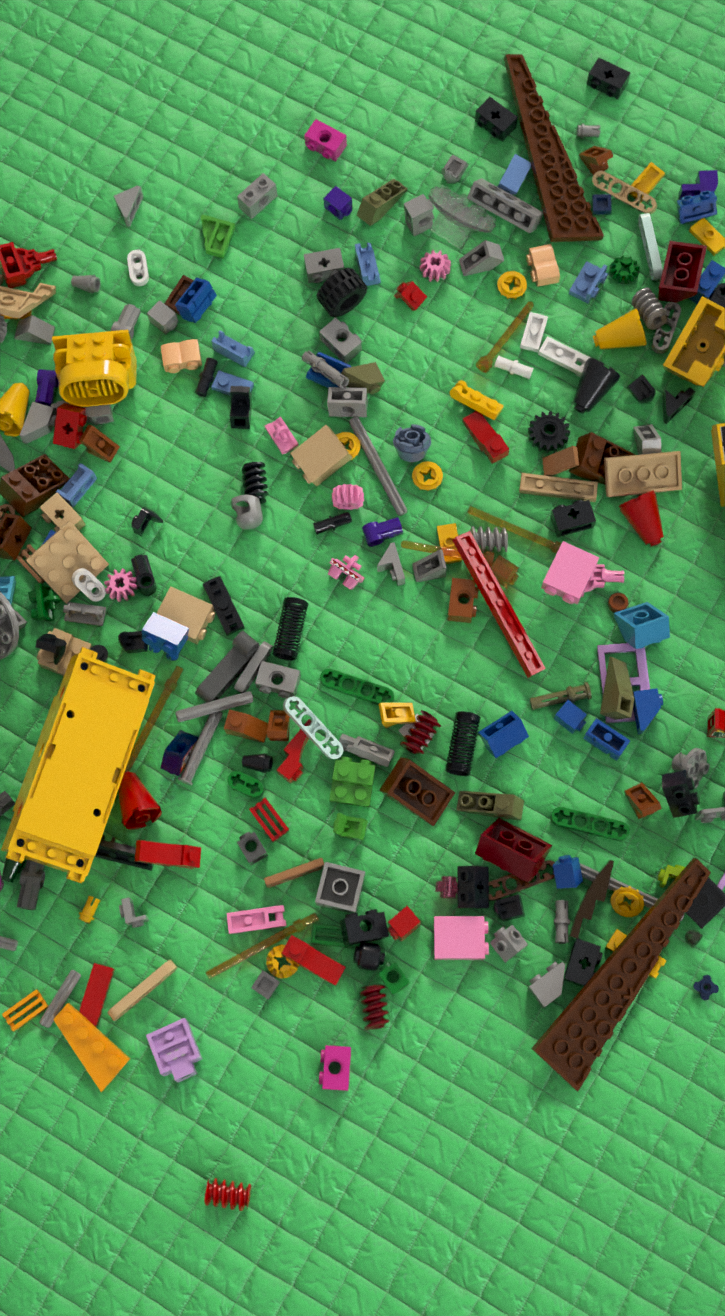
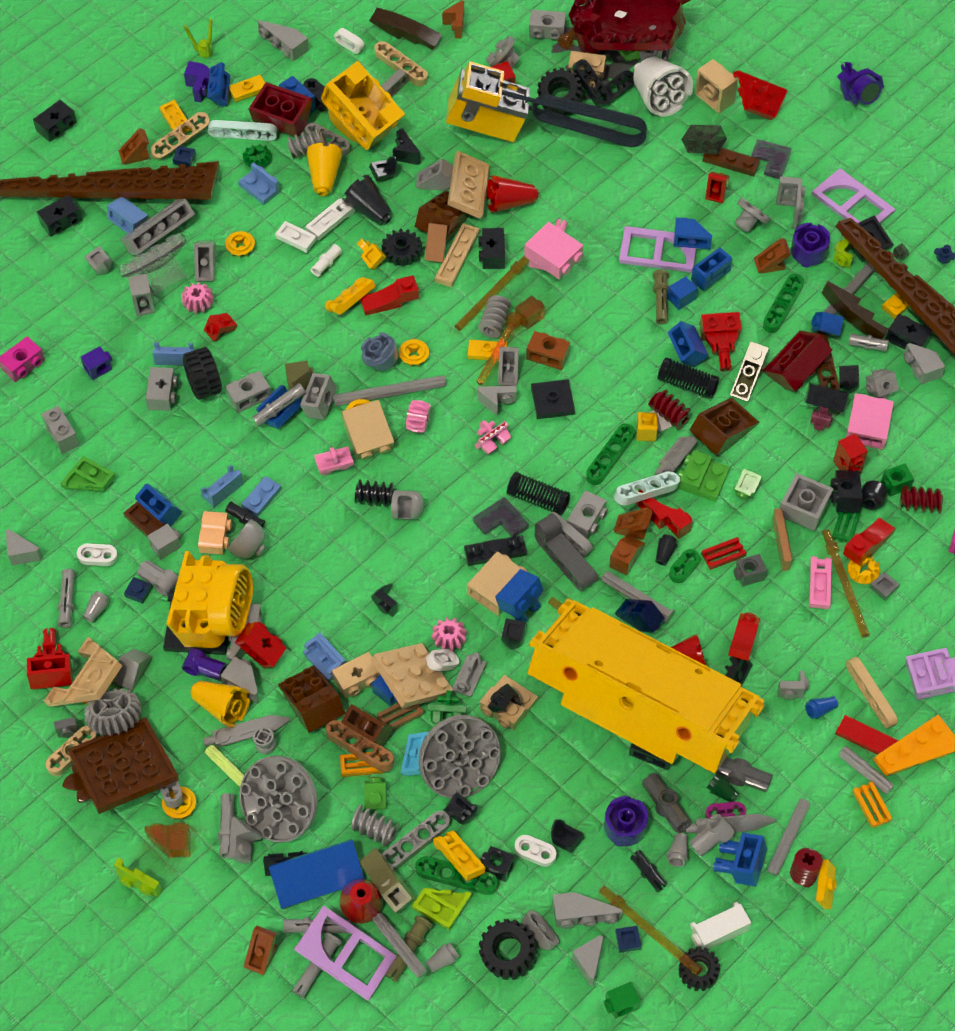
camera: 80 degrees left, 15 degrees down
dark orange slope [79,425,120,462] -> none
yellow pin [79,896,100,924] -> none
black plate [90,645,108,662] -> none
black piece [131,554,157,596] -> none
light grey axle [175,691,253,722] -> none
black brick [230,386,252,429] -> none
black axle [313,512,352,535] -> none
olive slope [356,179,408,226] -> none
dark purple piece [362,517,403,547] -> none
red plate [452,531,546,678] -> none
clear orange piece [476,301,534,373] -> none
light nougat brick [526,244,560,287] -> none
light grey pin [577,123,600,138] -> none
olive slope [600,657,634,720] -> none
dark orange tile [608,593,628,613] -> none
yellow gear [611,886,644,917] -> none
dark azure slope [614,602,670,649] -> none
black brick [662,770,700,818] -> none
none -> light grey pin [57,569,75,628]
none -> dark blue plate [124,577,152,604]
none -> light grey cylinder [227,519,265,559]
none -> yellow plate [357,238,386,270]
none -> plate [473,497,529,537]
none -> black plate [531,379,575,419]
none -> red brick [699,312,742,372]
none -> dark purple brick [790,222,830,268]
none -> blue cone [805,696,838,719]

